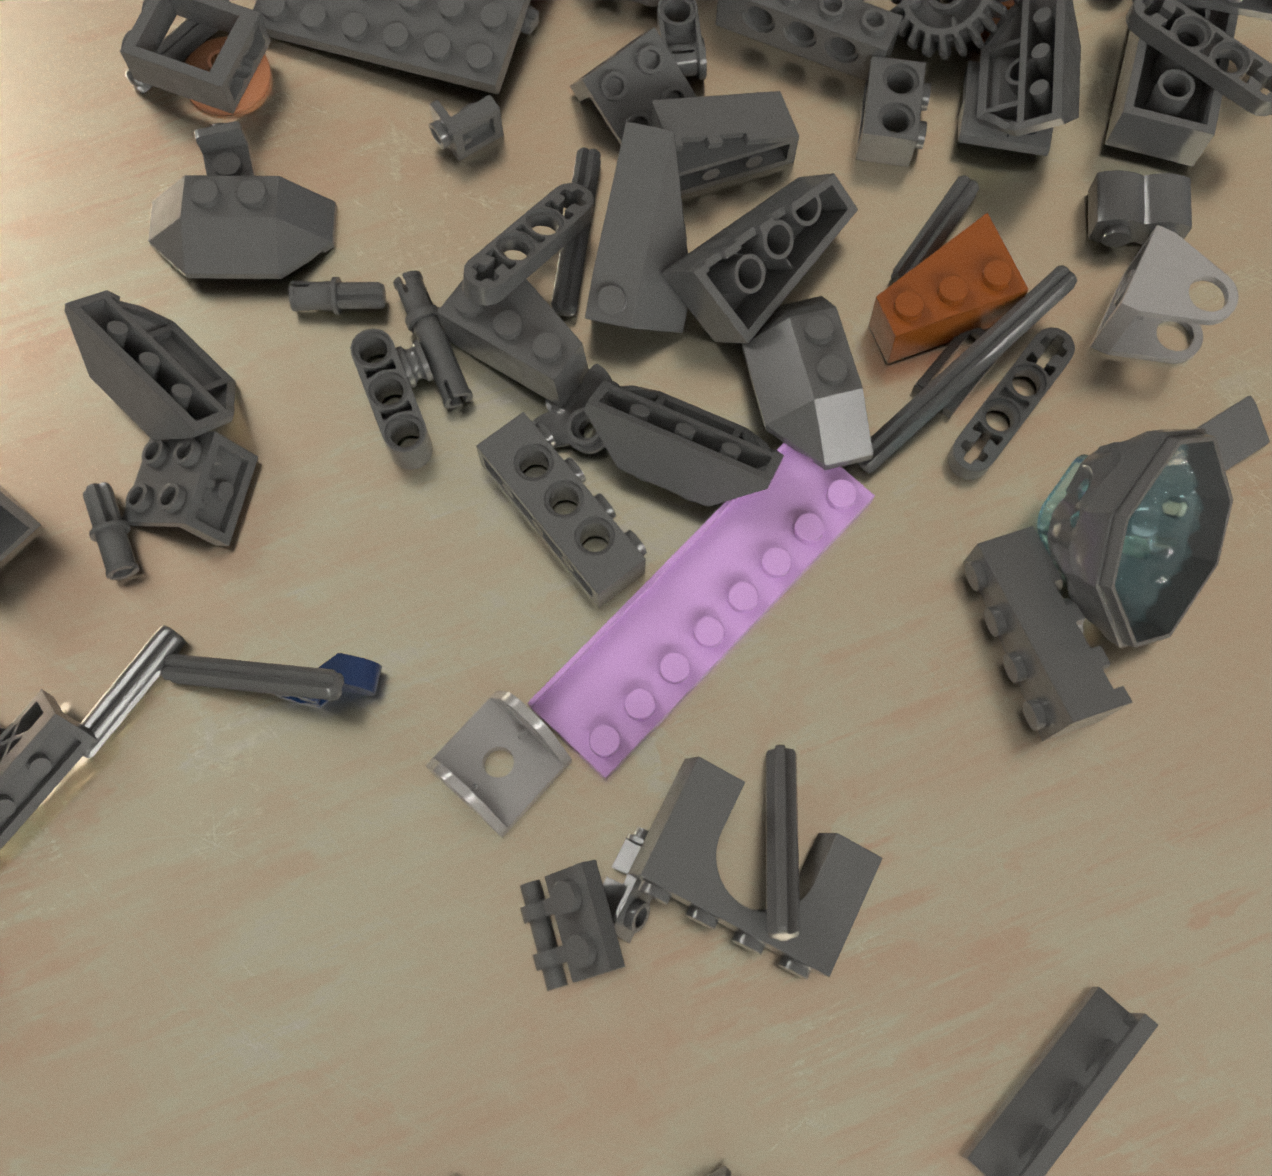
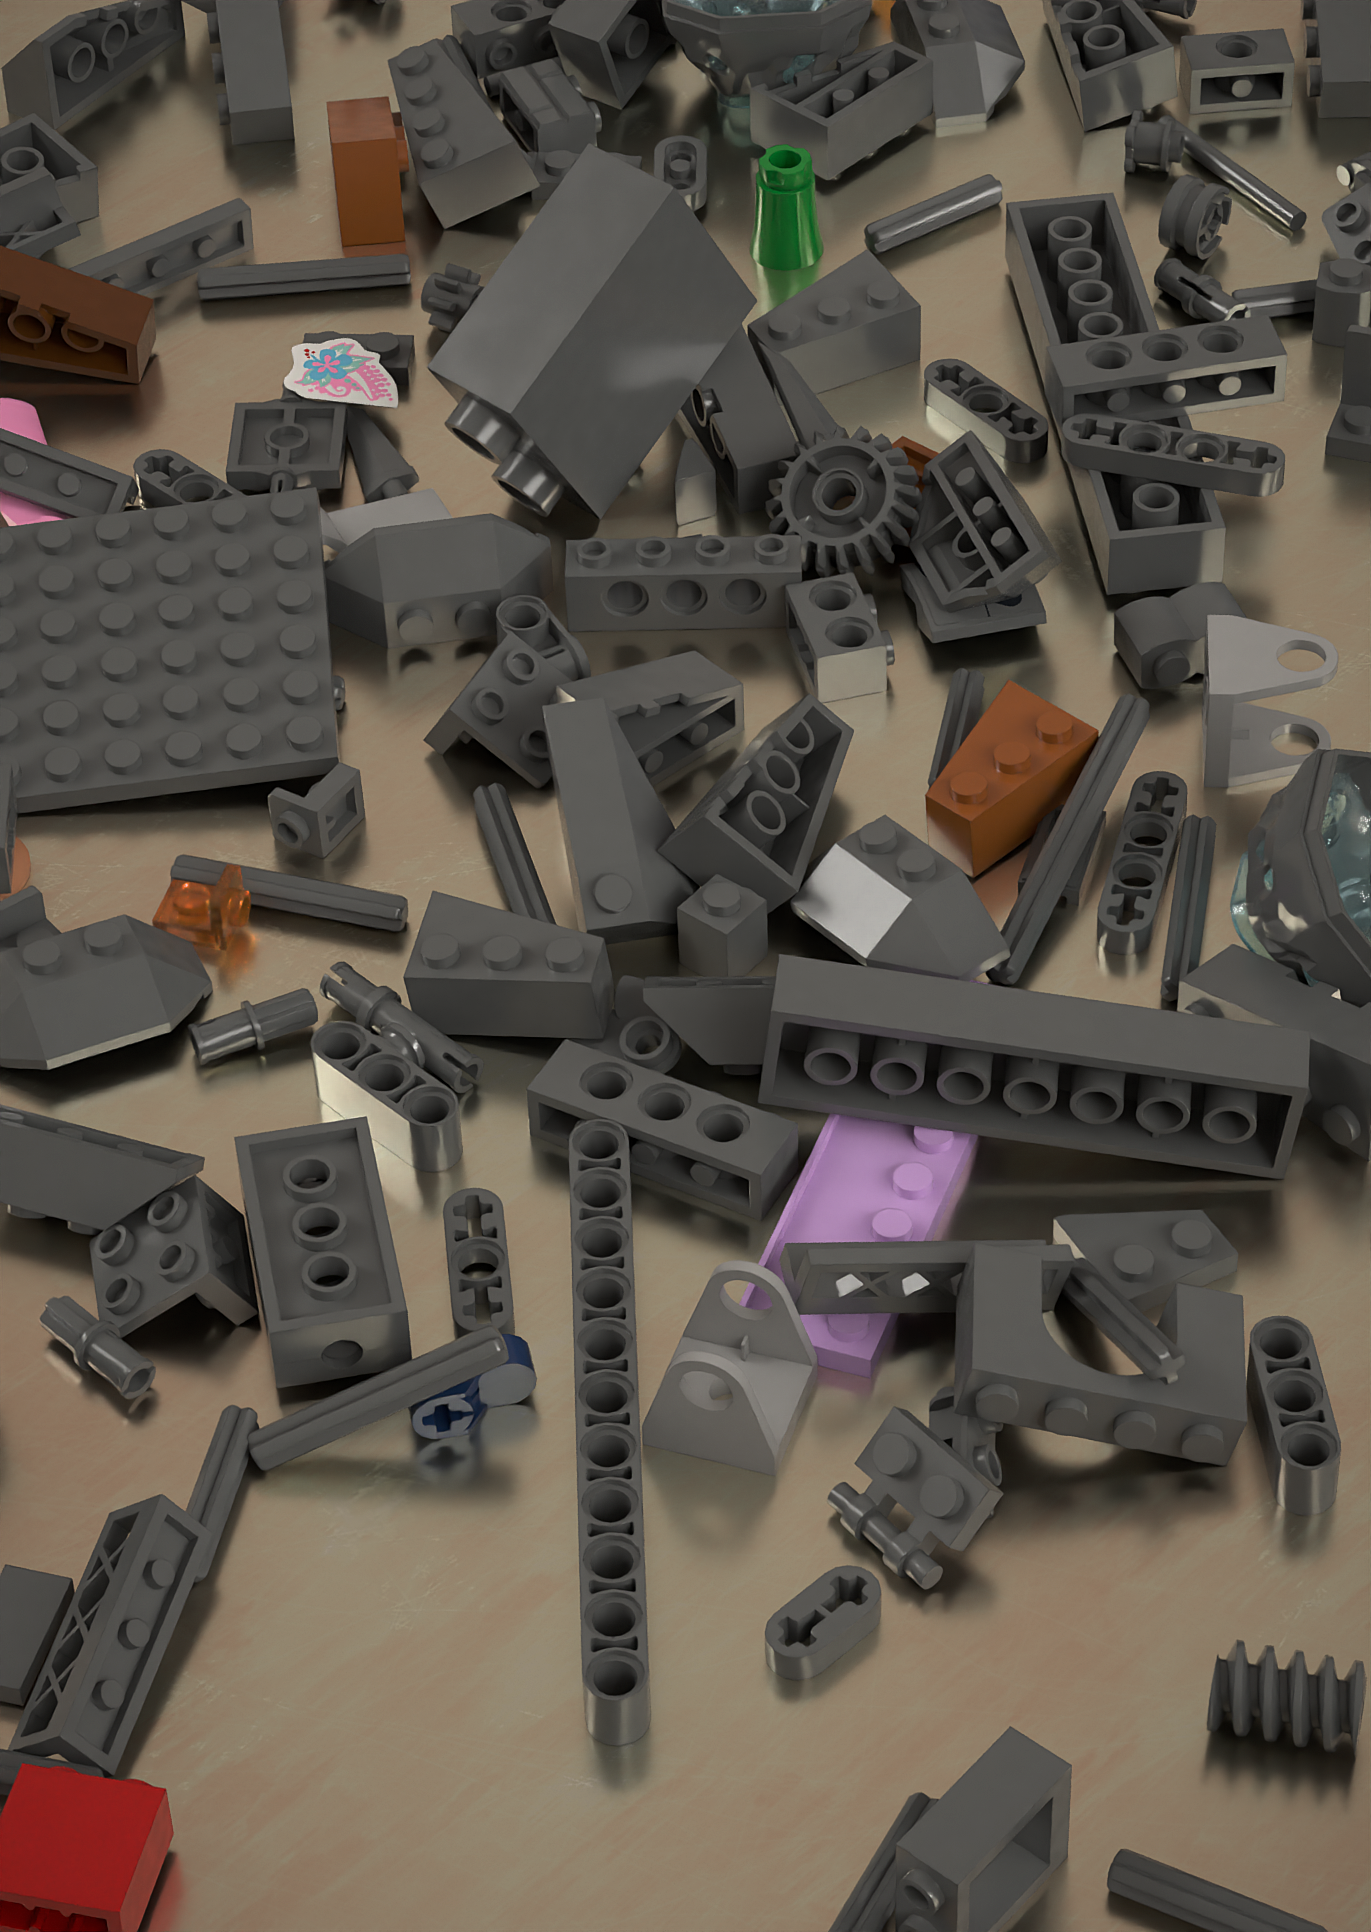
camera: 20 degrees left, 30 degrees down
dark grey beam [462,183,594,306] -> none
none -> clear orange bracket [152,864,251,951]
none -> dark grey axle [170,854,409,932]
none -> dark grey brick [234,1116,412,1388]
none -> dark grey beam [443,1188,515,1340]
none -> dark grey beam [569,1119,651,1746]
none -> dark grey brick [677,874,768,977]
none -> dark grey brick [758,954,1310,1180]
none -> dark grey beam [765,1565,881,1681]
none -> dark grey fence [779,1239,1075,1315]
none -> dark grey wing [1053,1210,1238,1312]
none -> dark grey axle [1160,814,1217,1002]
none -> dark grey beam [1246,1316,1341,1516]

